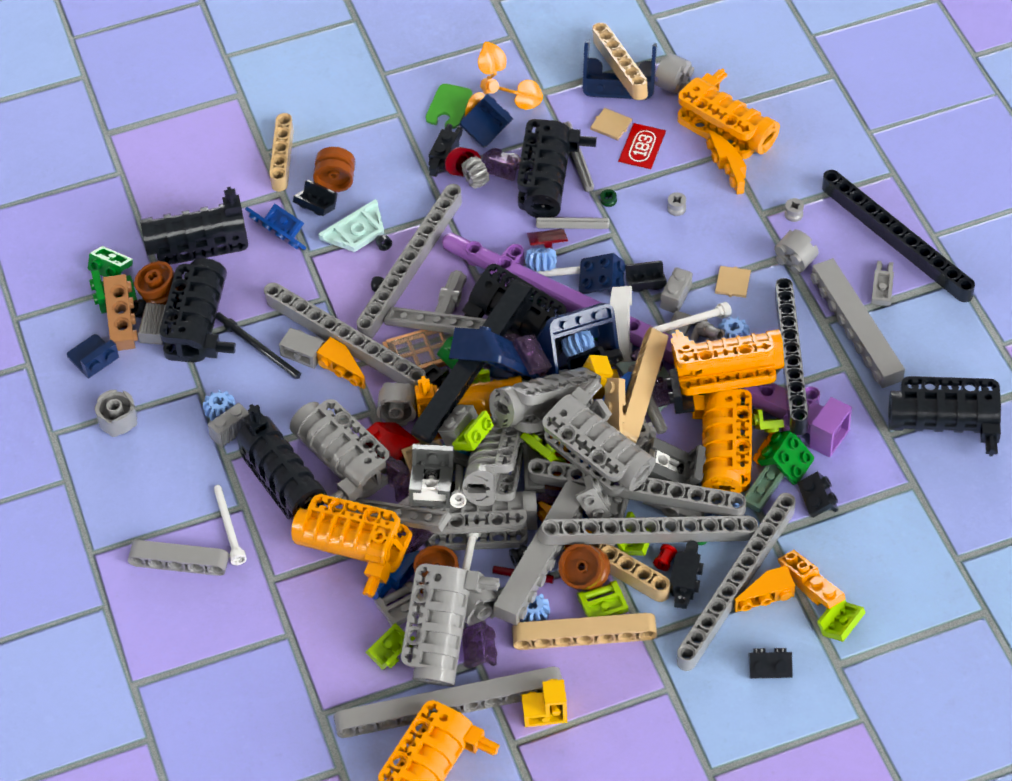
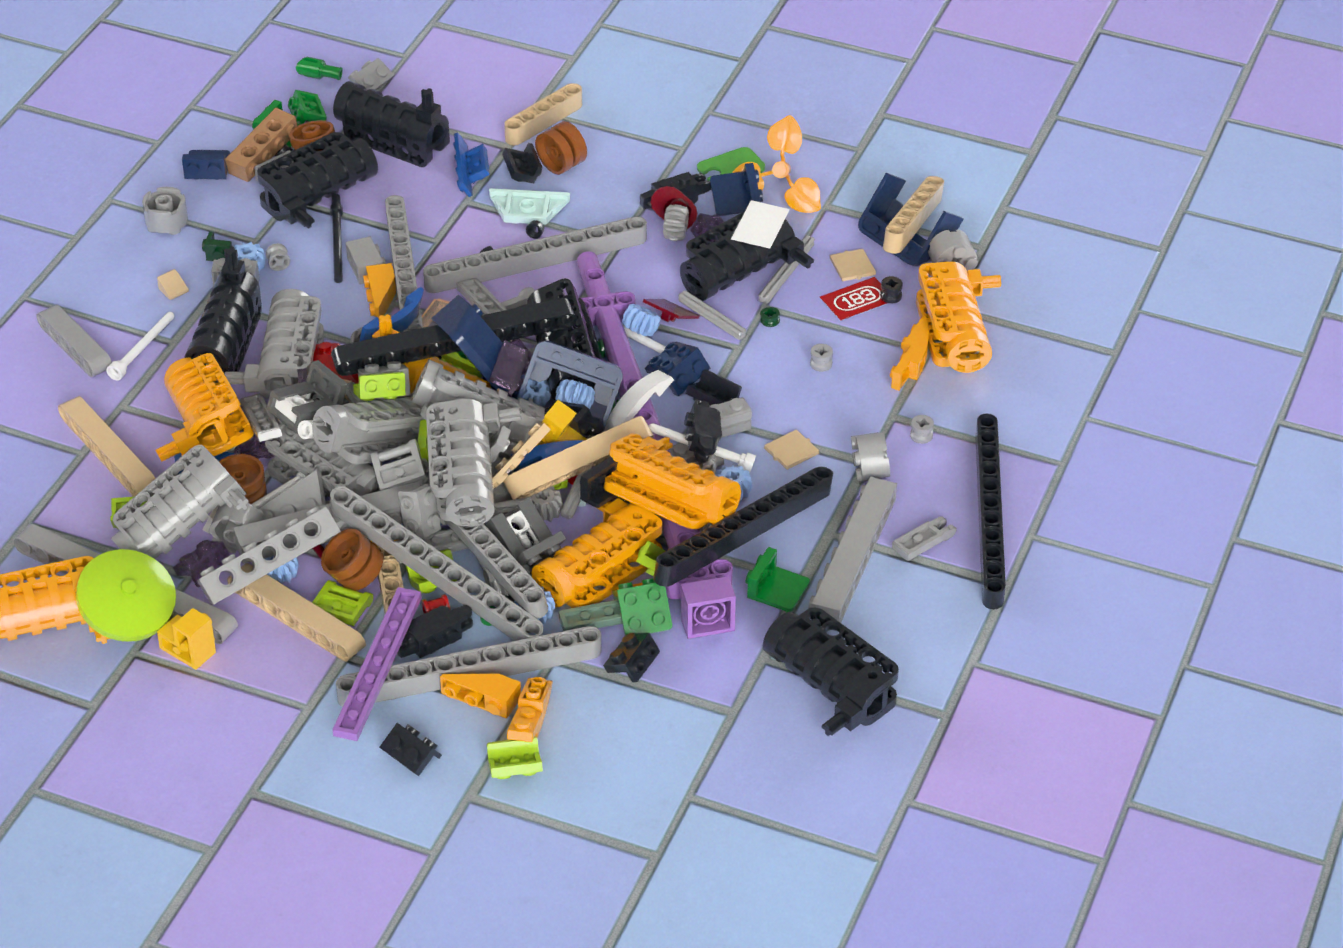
camera: 40 degrees right, 10 degrees down
none -> tan beam [58,396,156,497]
none -> lime dish [76,549,176,642]
none -> tan slope [157,269,189,300]
none -> light grey brick [197,506,341,605]
none -> dark green bracket [202,231,232,261]
none -> light grey wing [258,470,326,520]
none -> light grey wheel [266,243,290,271]
none -> green arm [296,57,343,80]
none -> medium lavender plate [332,587,422,741]
none -> light grey bracket [348,58,394,90]
none -> blue slope [360,287,424,341]
none -> light grey plate [370,438,427,491]
none -> black hinge [684,399,722,464]
none -> white sticker [731,200,790,248]
none -> green bracket [745,547,810,612]
none -> black wheel [880,276,903,304]

